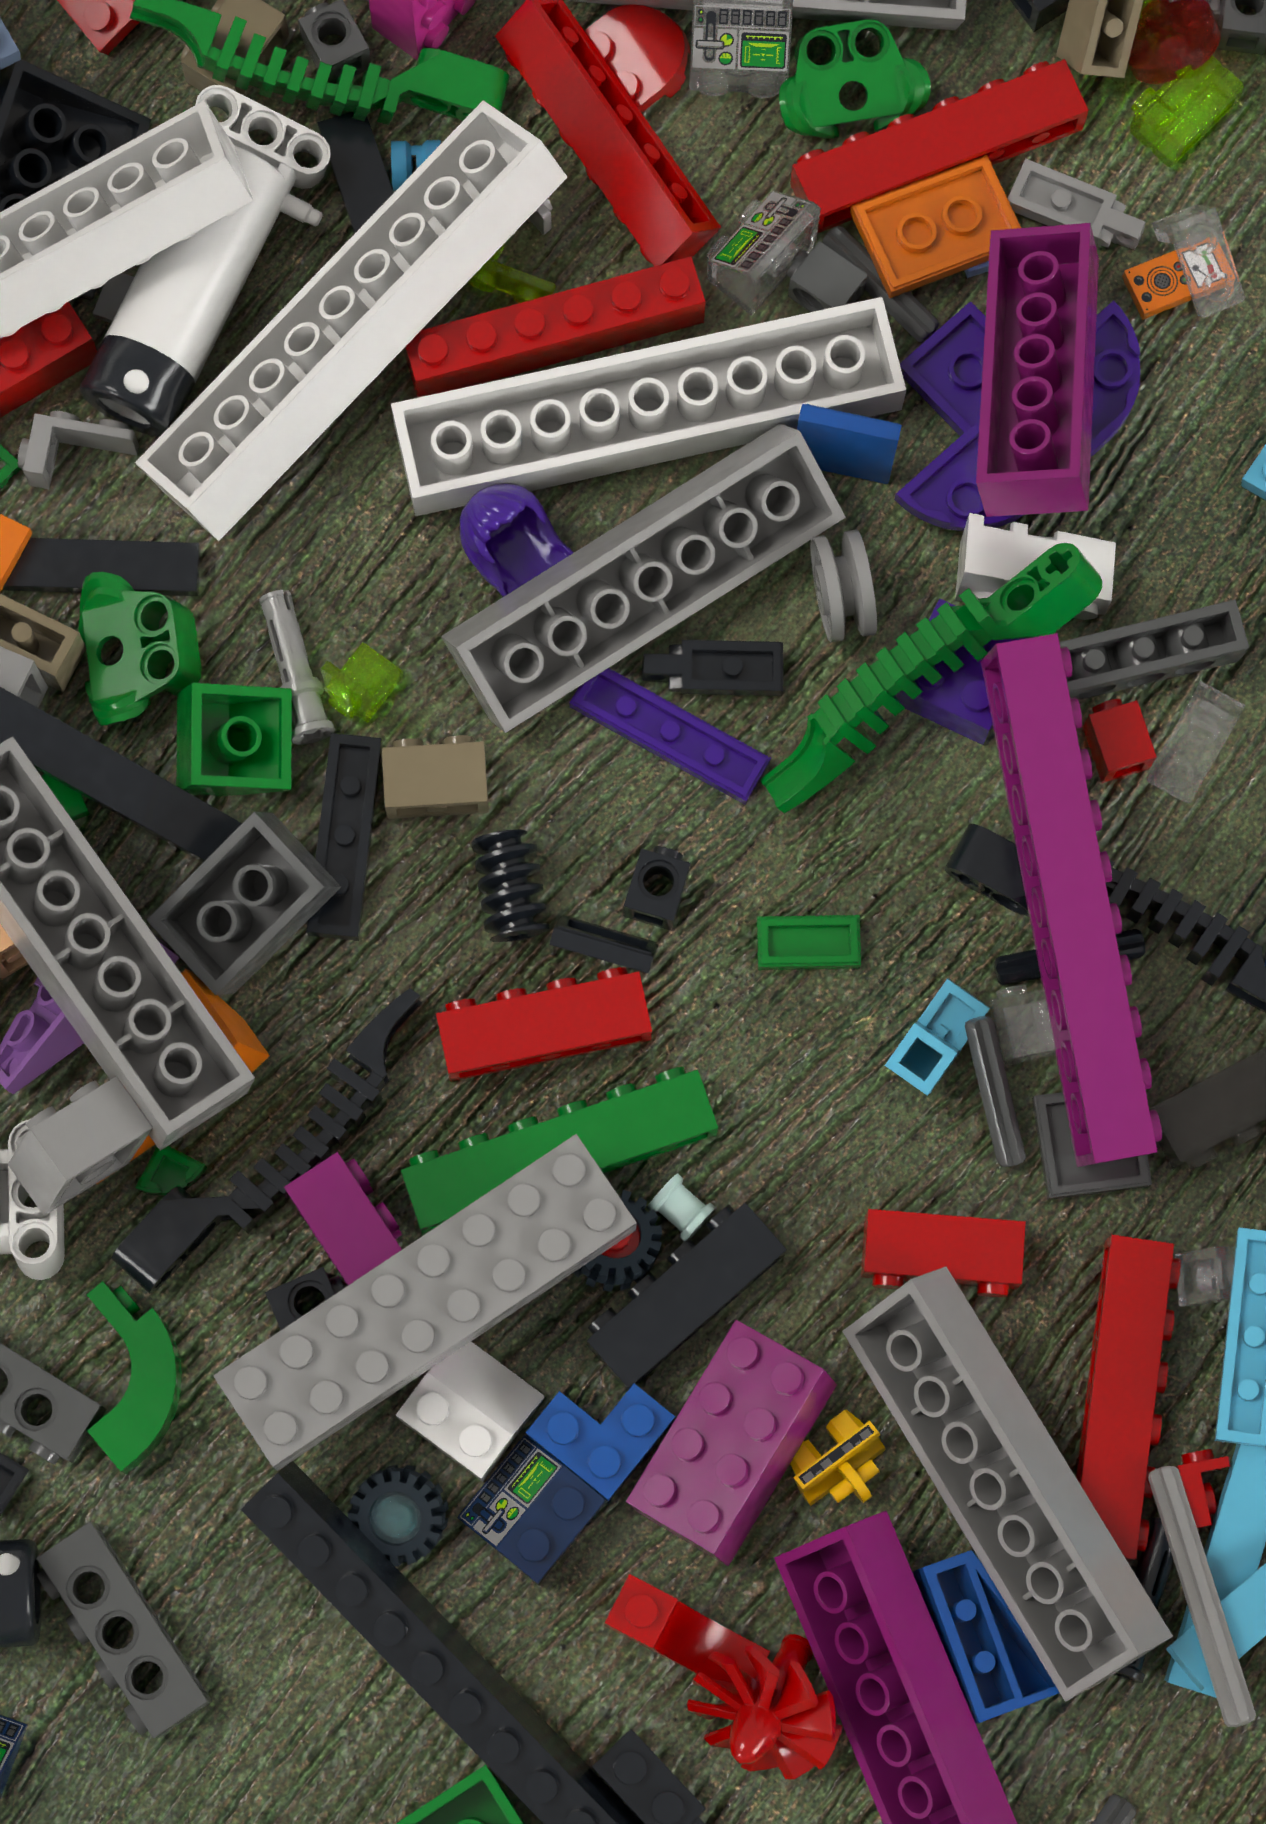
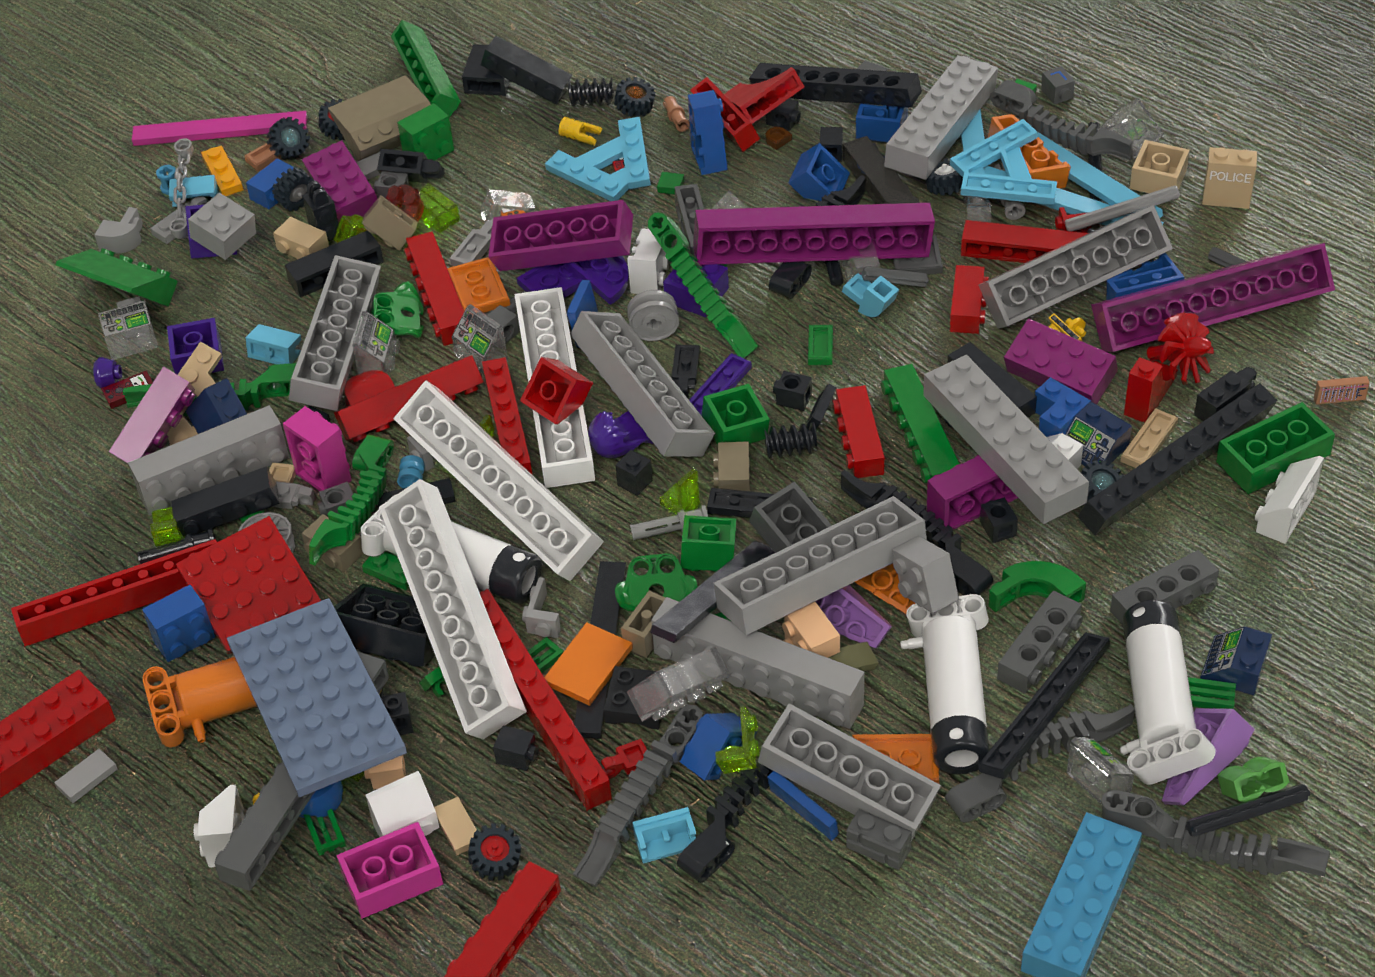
camera: 80 degrees left, 30 degrees down
none -> red slope [520,357,593,425]
none -> black brick [615,450,653,496]
none -> green brick [701,384,770,445]
none -> tan tile [1120,408,1178,468]

